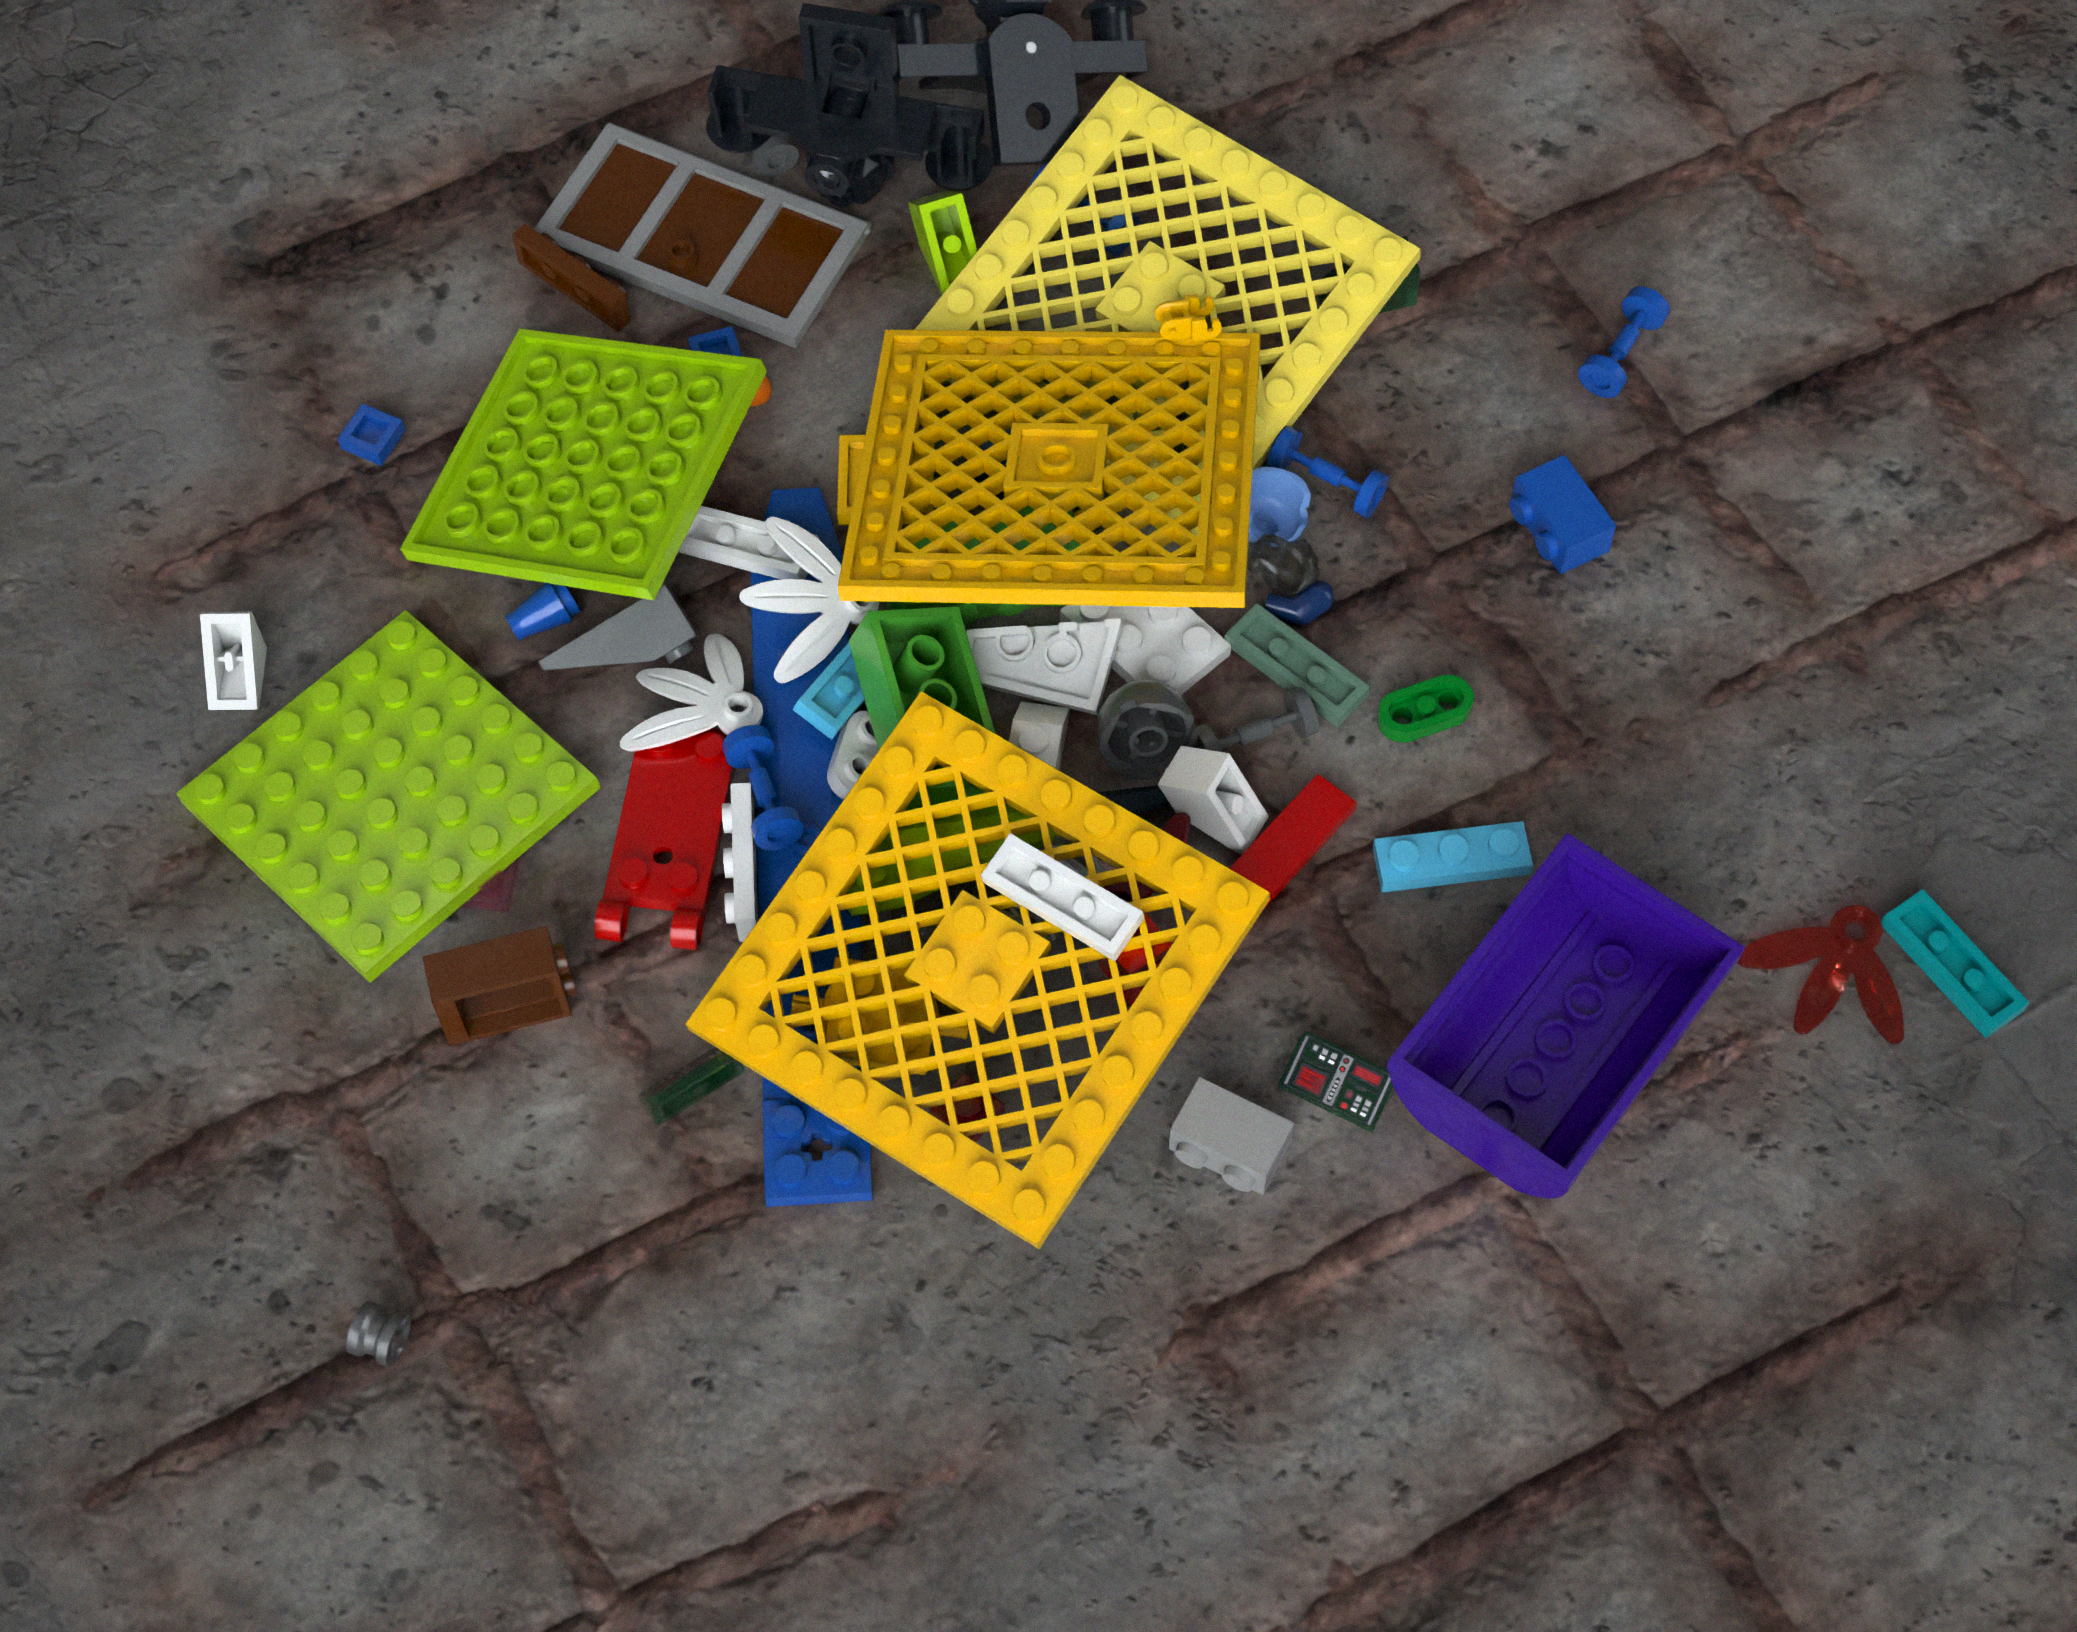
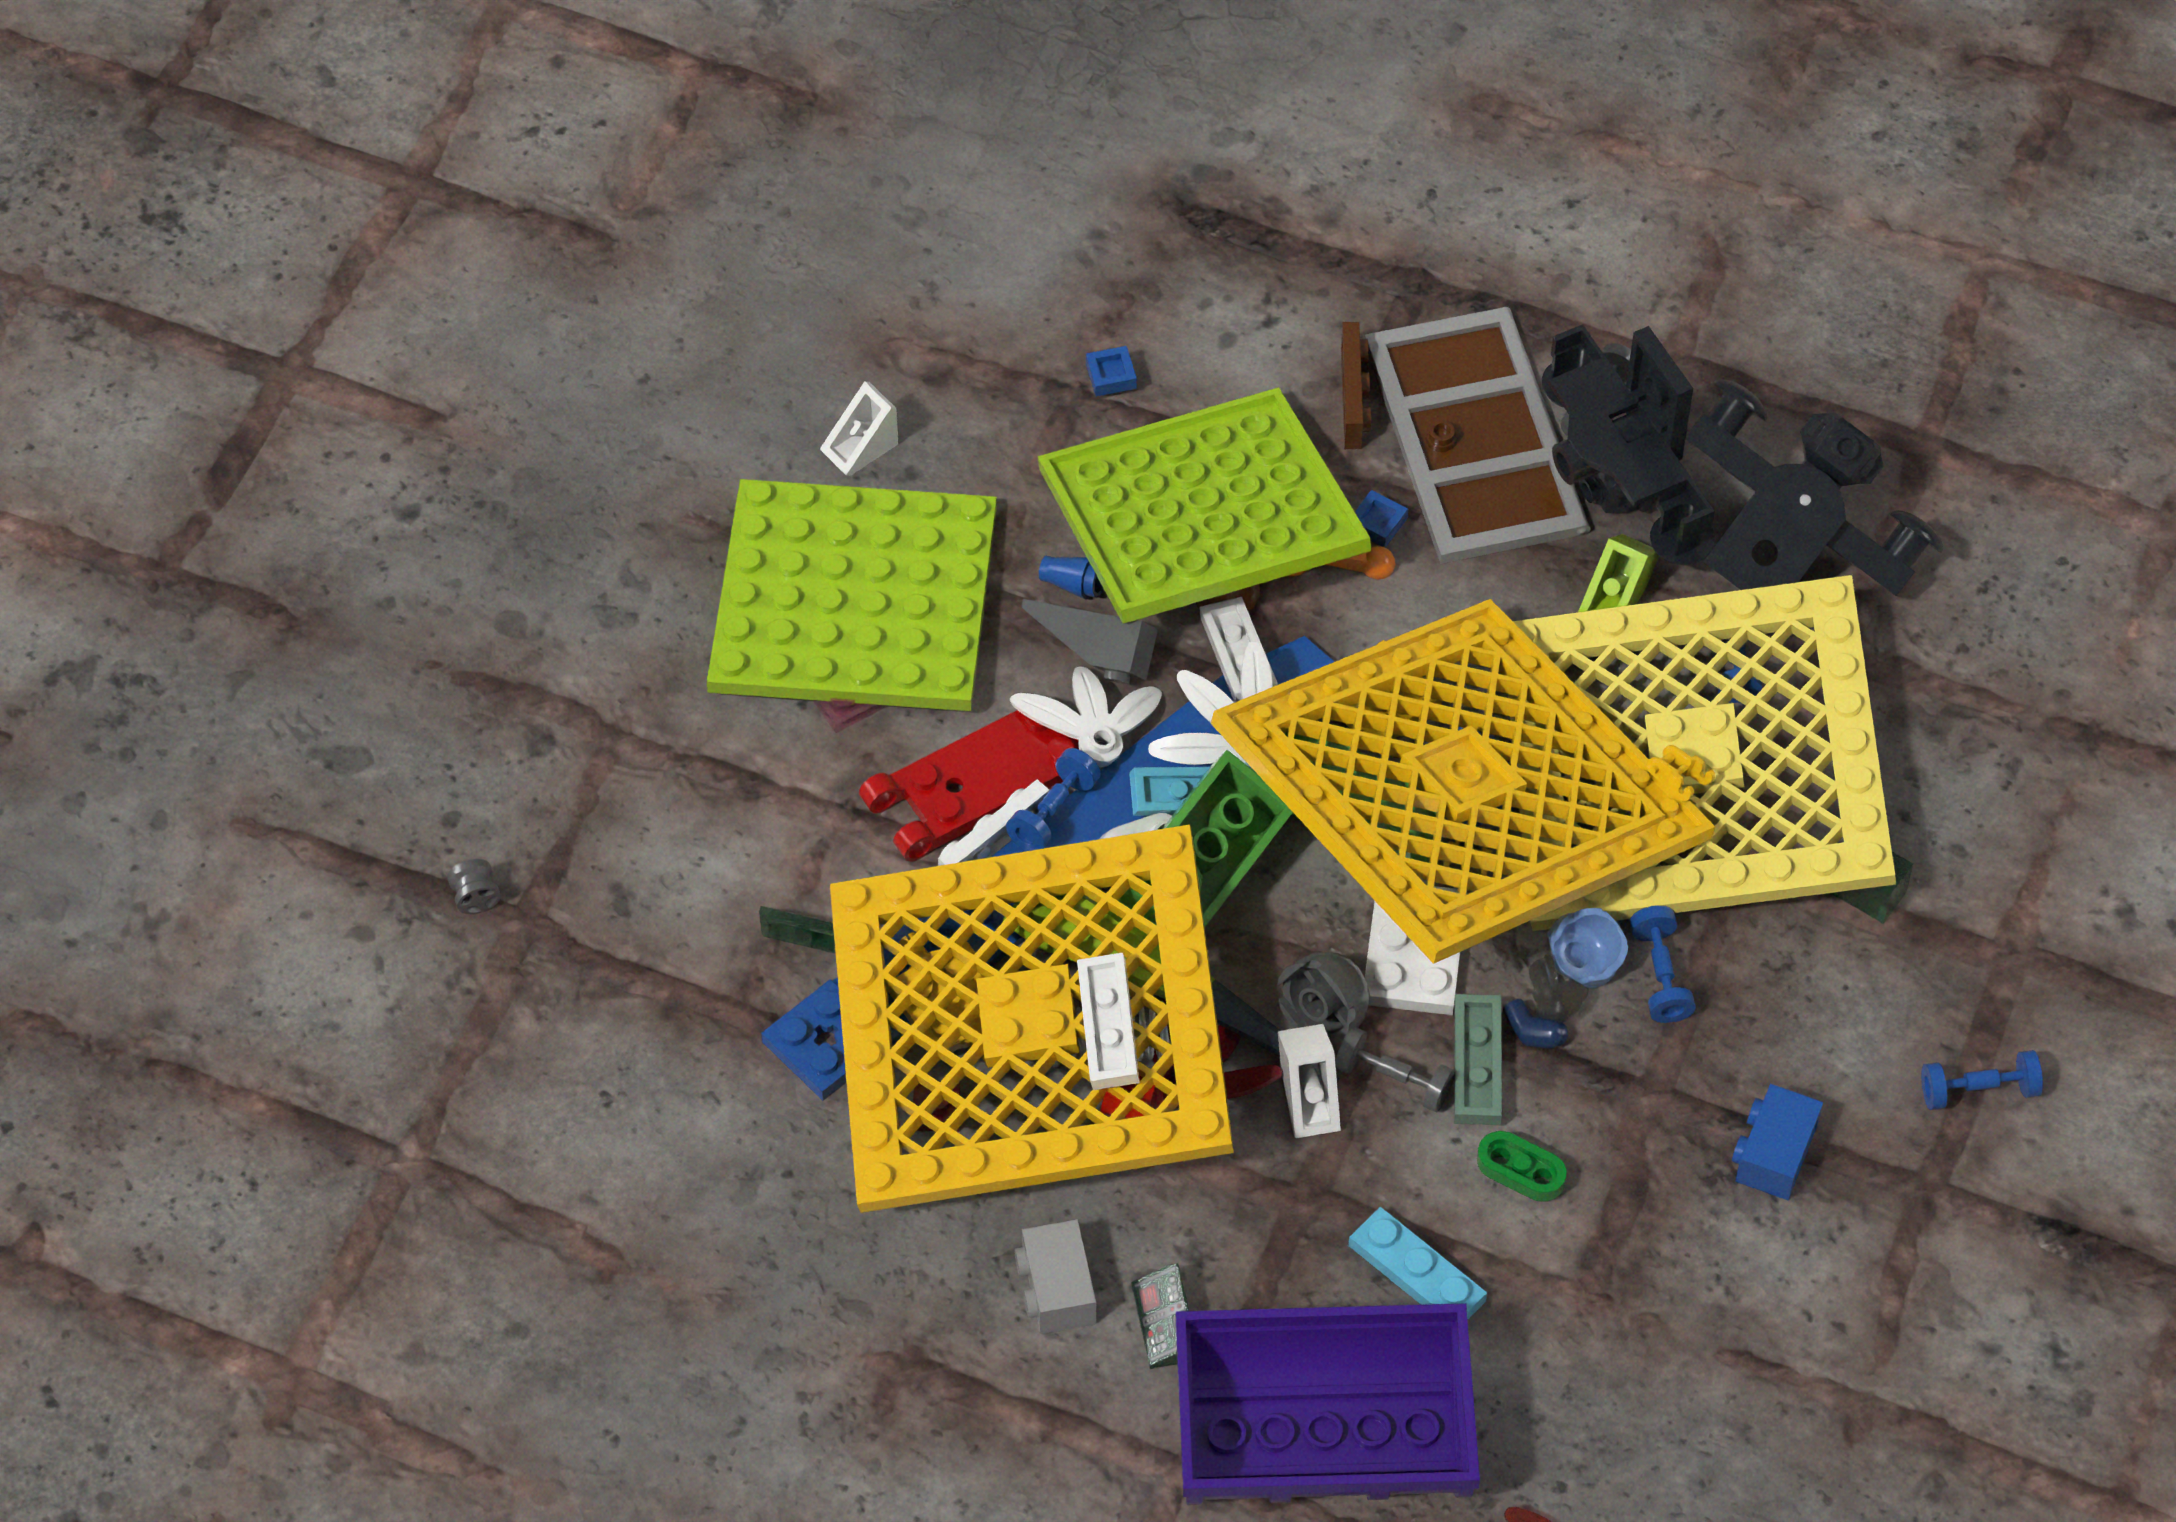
camera: 50 degrees right, 5 degrees down
reddish brown window [422,926,577,1046] -> none
white wing [966,618,1123,715] -> none
white slope [1009,702,1070,771] -> none
red tile [1229,774,1357,910] -> none

